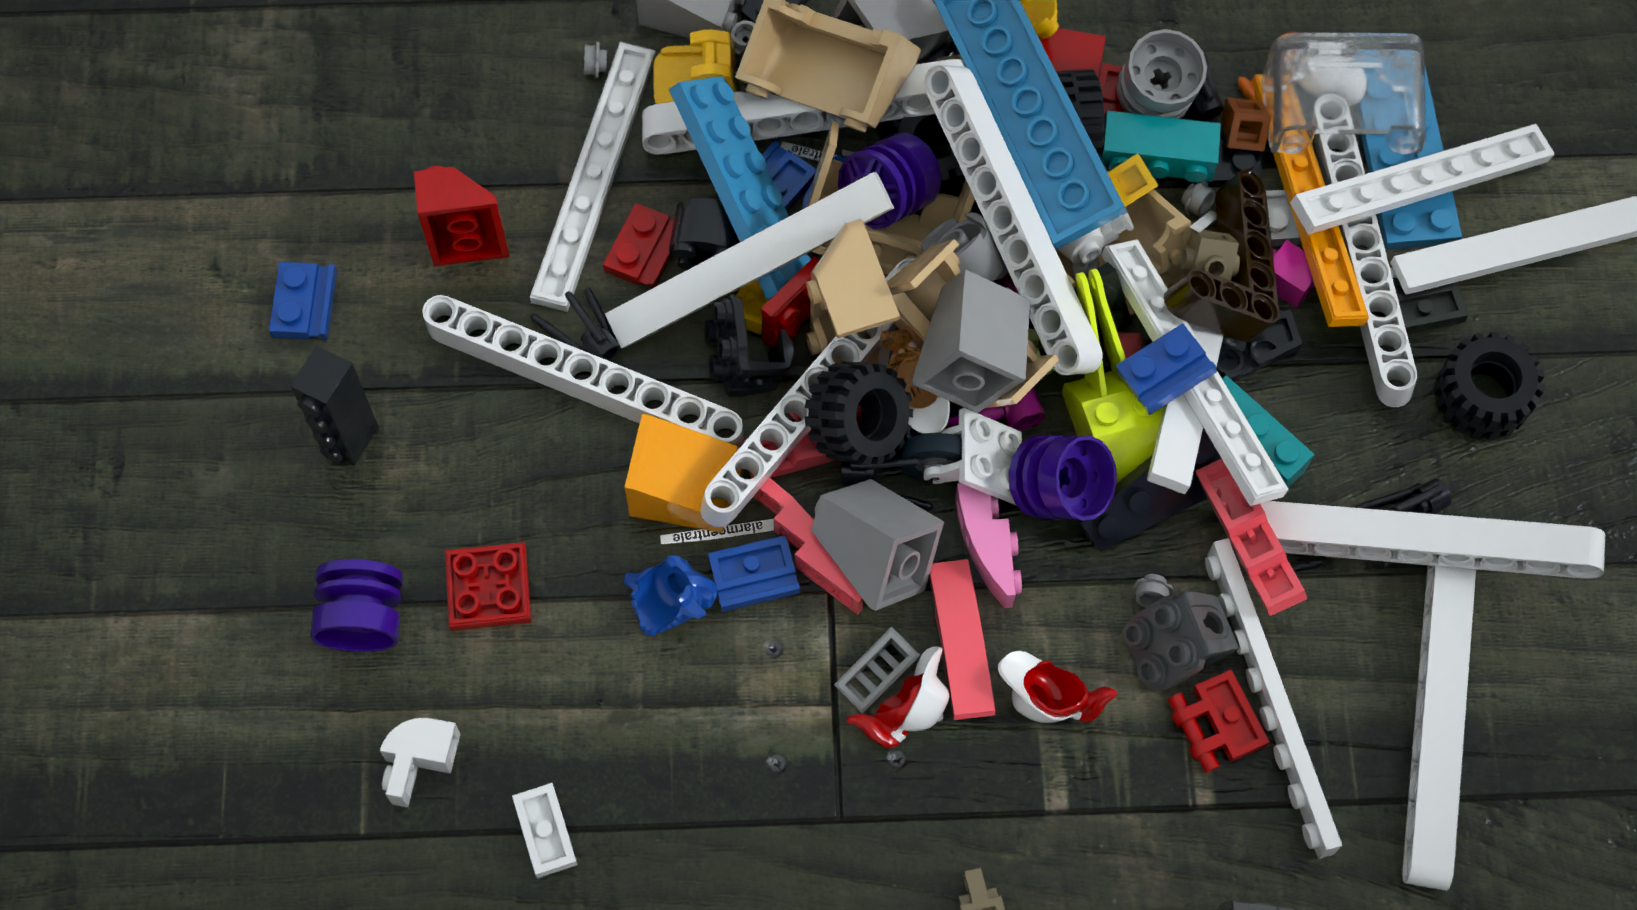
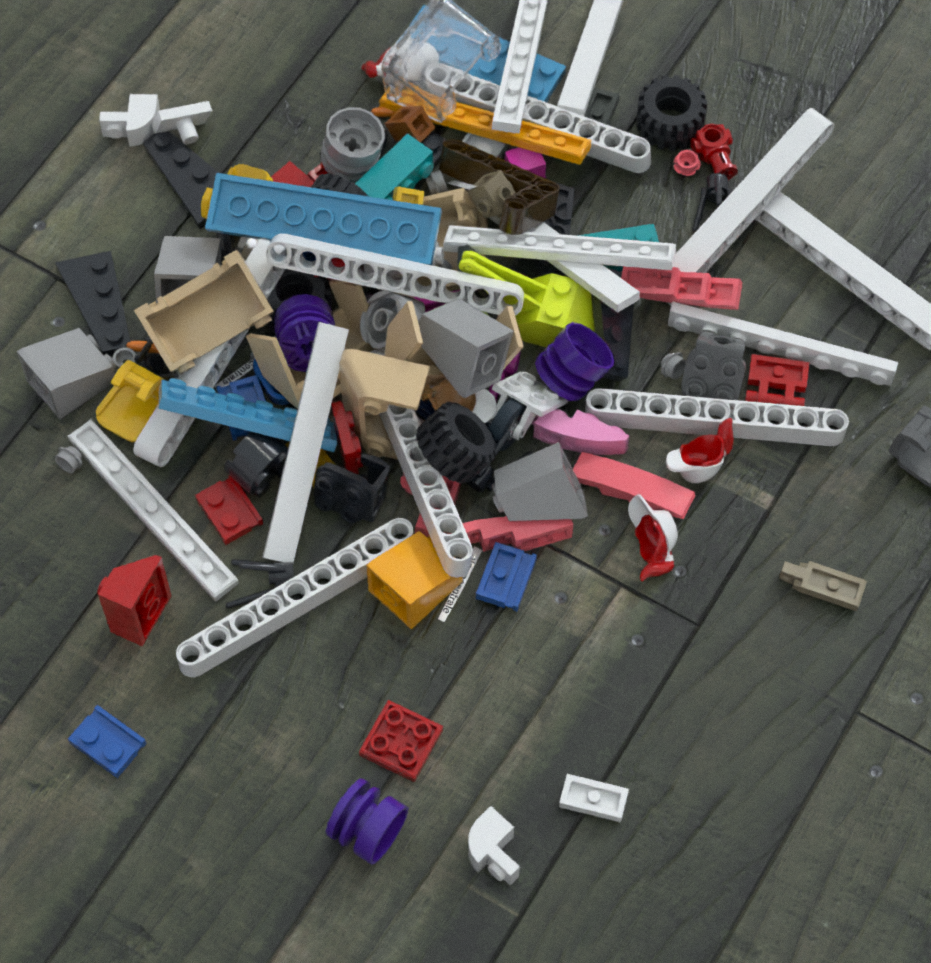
camera: 55 degrees left, 5 degrees down
black brick [290,346,379,466] -> none
blue hair [624,555,717,636] -> none
light grey slope [834,626,921,714] -> none
blue plate [1116,323,1217,415] -> none
none -> white beam [585,388,849,446]
none -> coral plate [674,150,701,176]
none -> red connector [690,124,738,180]

